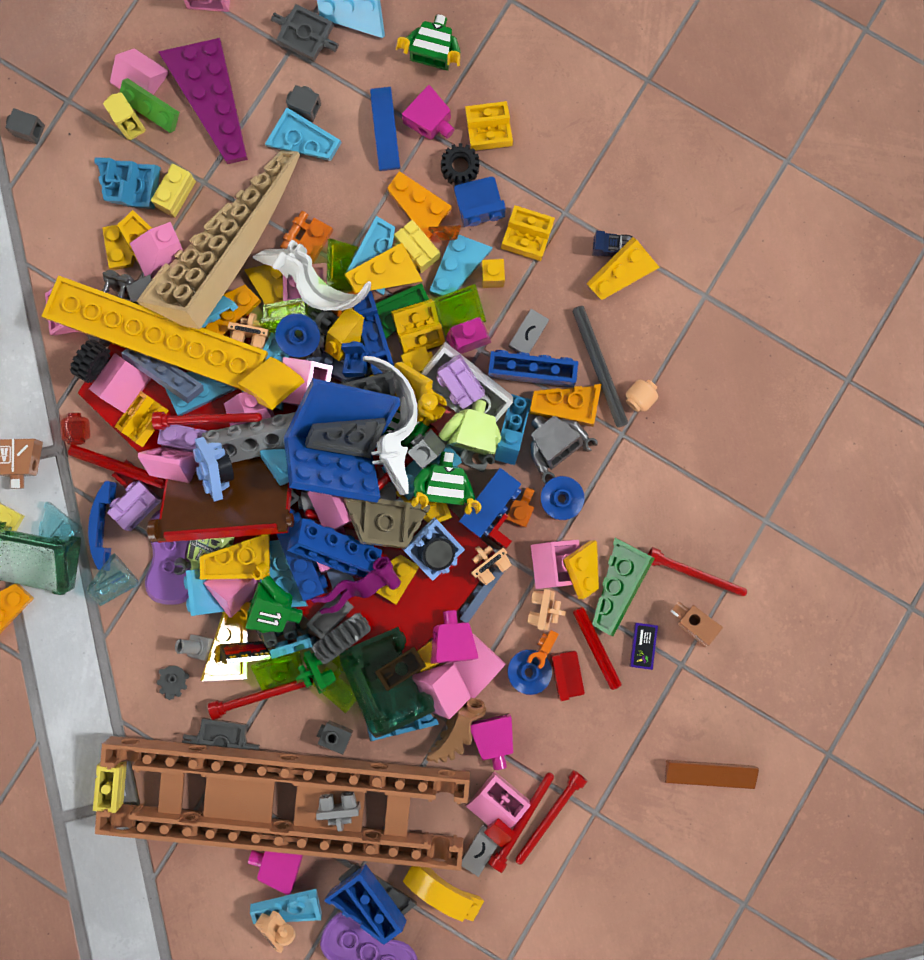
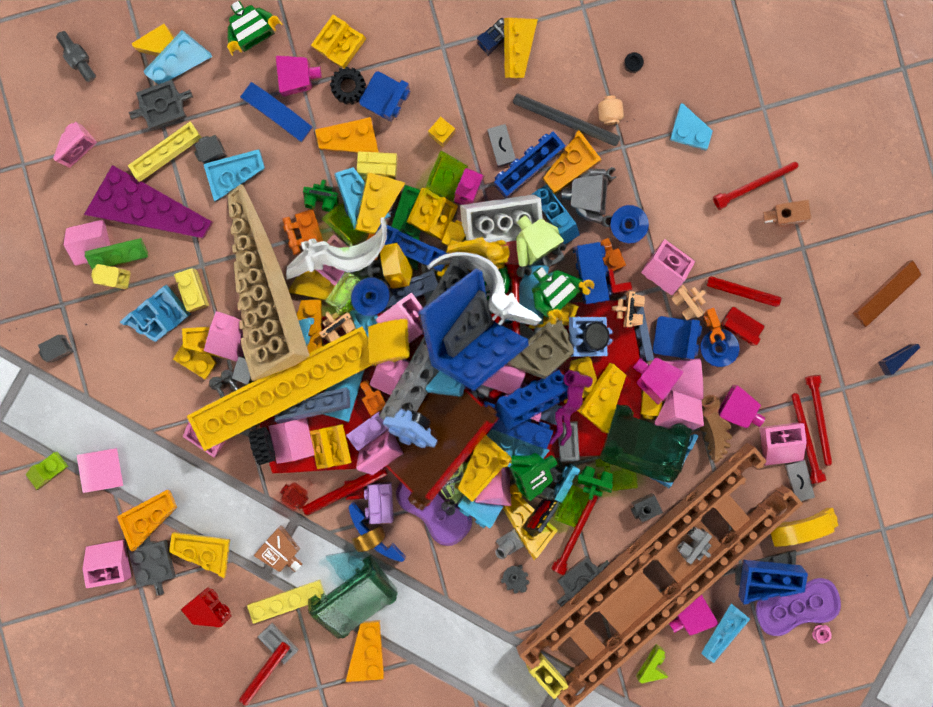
camera: 45 degrees left, 5 degrees up
clear light blue wing [87,553,139,606] -> none
red piece [152,412,262,430] -> none
light nougat hips [255,910,295,953] -> none
dark grey gear [312,613,371,664] -> none
blue bracket [341,341,370,377] -> none
dark brown piece [375,647,426,691] -> none
dark grey brick [407,429,446,469] -> none
clear orange slope [428,225,461,240] -> none
medium azure wing [430,232,493,300] -> none
lavender brick [436,354,485,409] -> none
red tile [484,818,515,847] -> none
yellow slope [501,205,555,261] -> none
yellow wing [563,540,599,599] -> none
wing [592,538,655,636] -> none
tile [630,622,658,670] -> none
none -> light yellow plate [128,122,202,182]
none -> green hips [303,179,339,213]
none -> pearl gold helmet [351,525,385,552]
none -> orange plate [360,380,386,416]
none -> yellow wing [577,363,626,433]
none -> black tile [624,52,644,73]
none -> lime slope [636,644,668,683]
none -> blue bracket [652,316,702,359]
none -> medium azure wing [670,103,713,150]
none -> dark blue slope [878,344,921,376]

